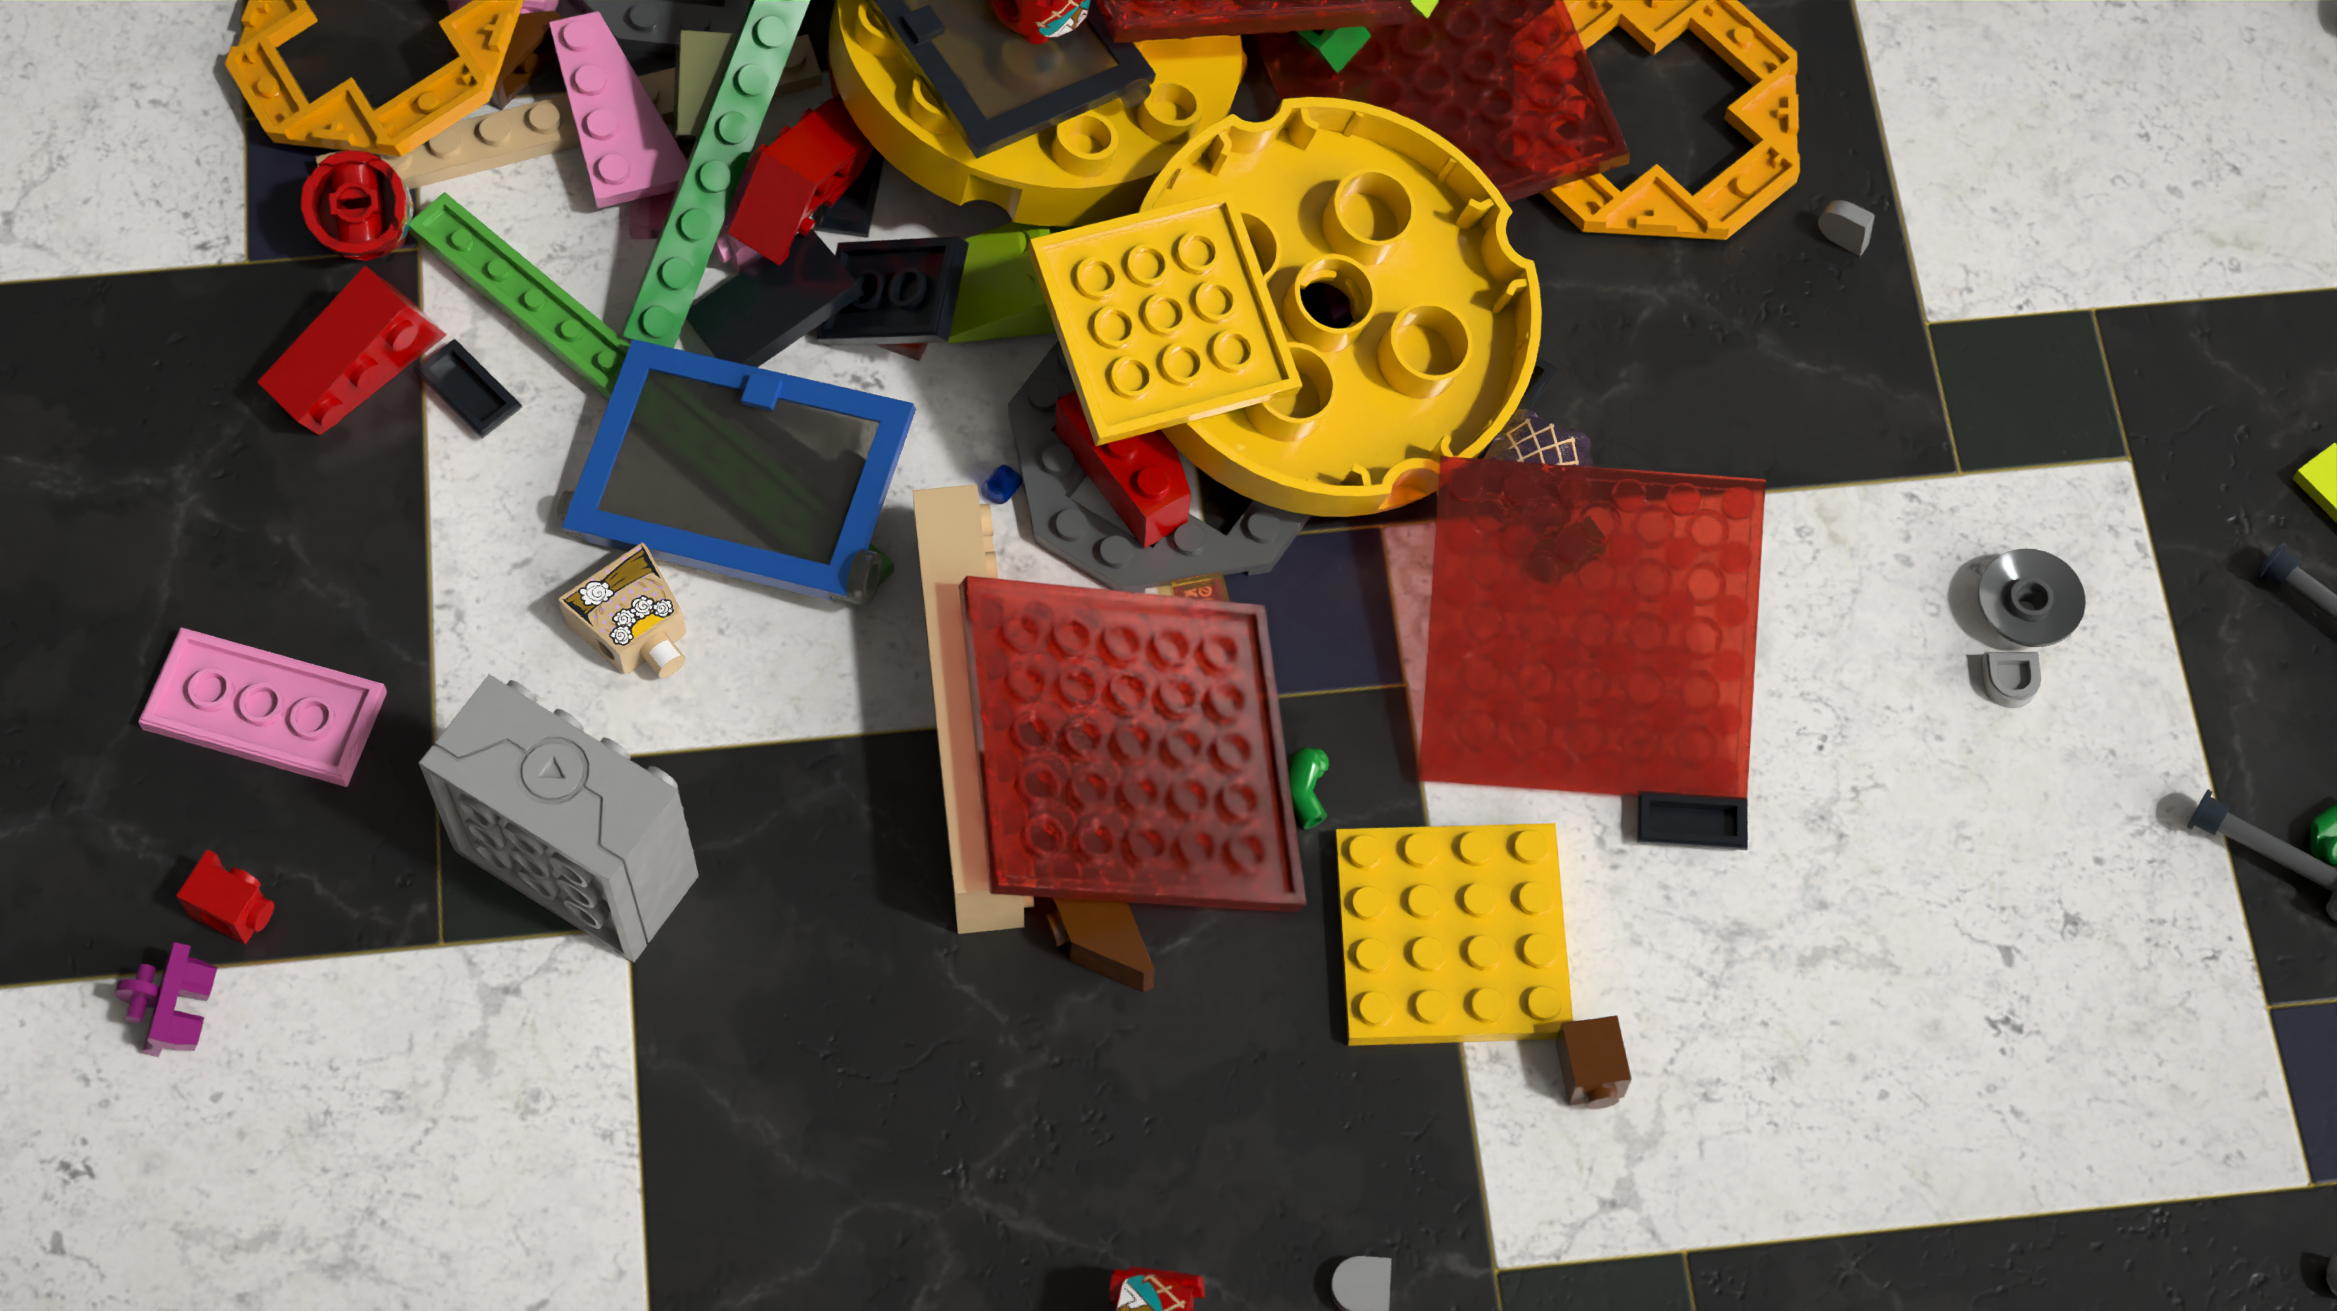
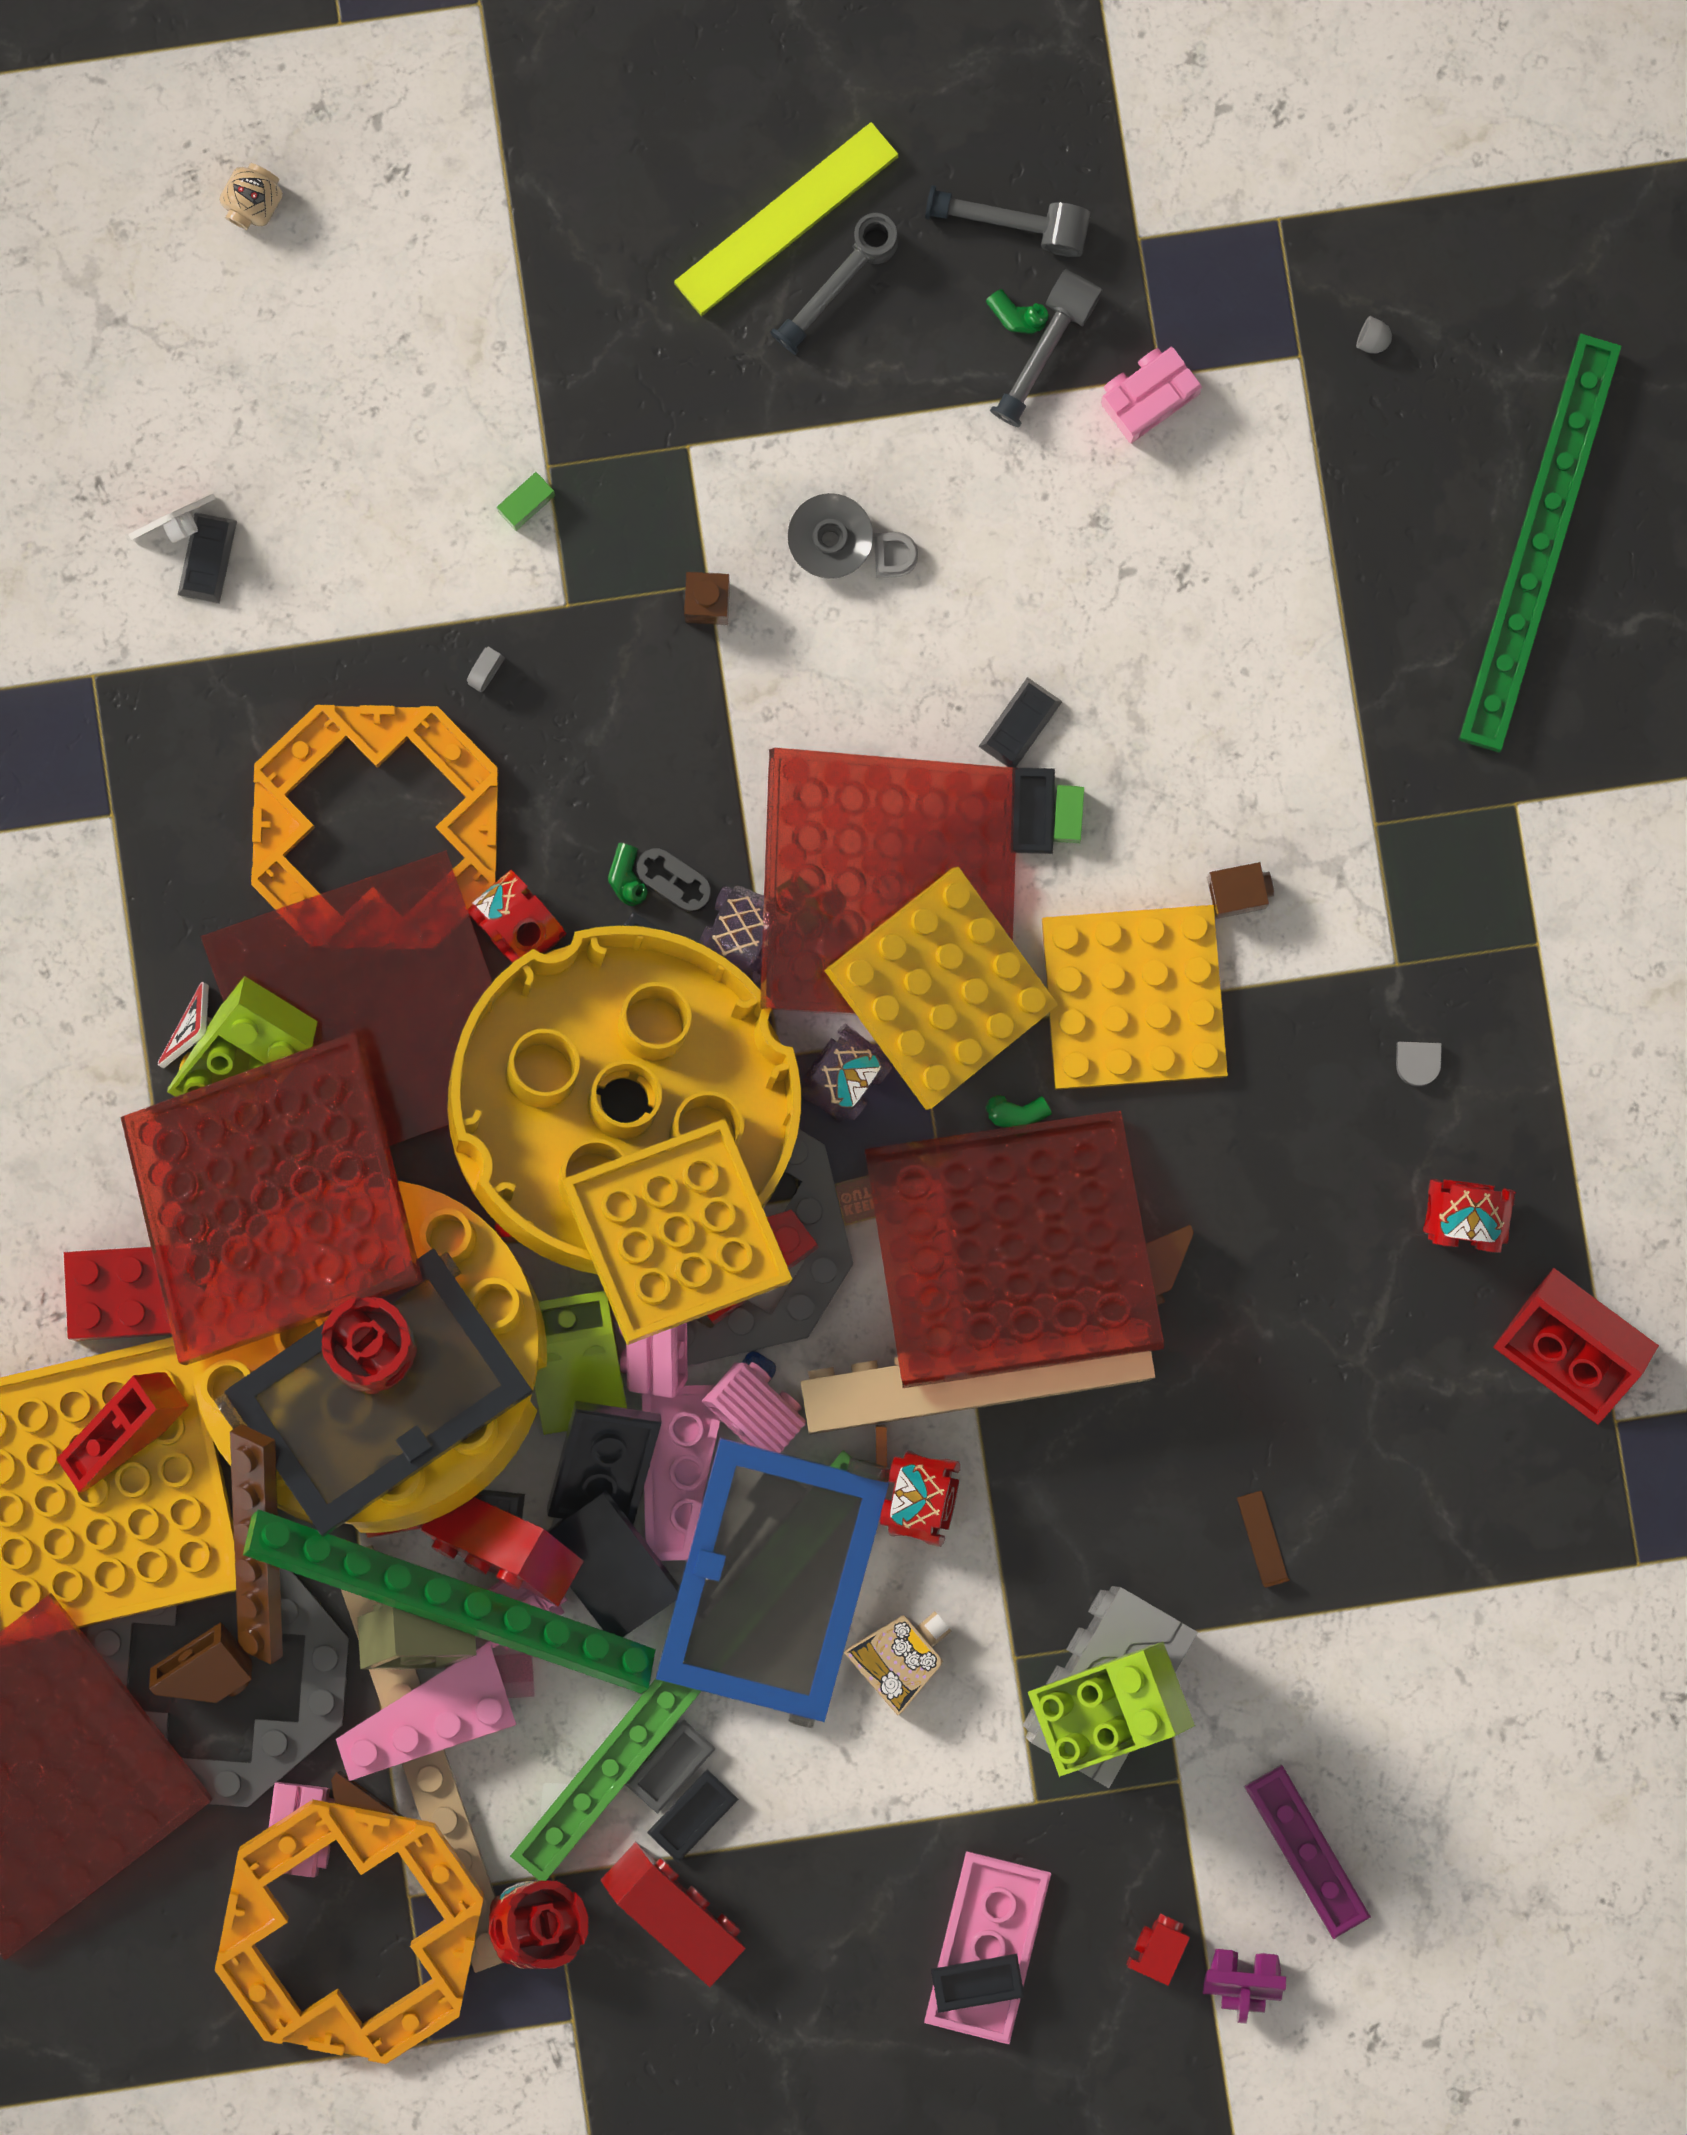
camera: 90 degrees left, 20 degrees up
none -> red brick [466,870,567,963]
none -> bright green piece [497,472,555,531]
none -> green arm [608,843,648,906]
none -> bright pink brick [619,1323,688,1398]
none -> dark grey tile [626,1720,716,1814]
none -> dark grey beam [637,848,711,913]
none -> bright pink wing [641,1385,720,1561]
none -> reddish brown brick [684,572,730,625]
none -> bright pink brick [702,1362,807,1453]
none -> brick [800,1023,893,1123]
none -> yellow plate [824,866,1058,1110]
none -> orange piece [875,1425,887,1480]
none -> red brick [880,1450,960,1547]
none -> black tile [931,1953,1025,2013]
none -> black tile [978,677,1062,770]
none -> lime slope [1028,1641,1195,1777]
none -> bright green piece [1053,785,1084,843]
none -> bright pink brick [1101,346,1202,443]
none -> reddish brown piece [1237,1490,1290,1588]
none -> magenta tile [1244,1764,1371,1939]

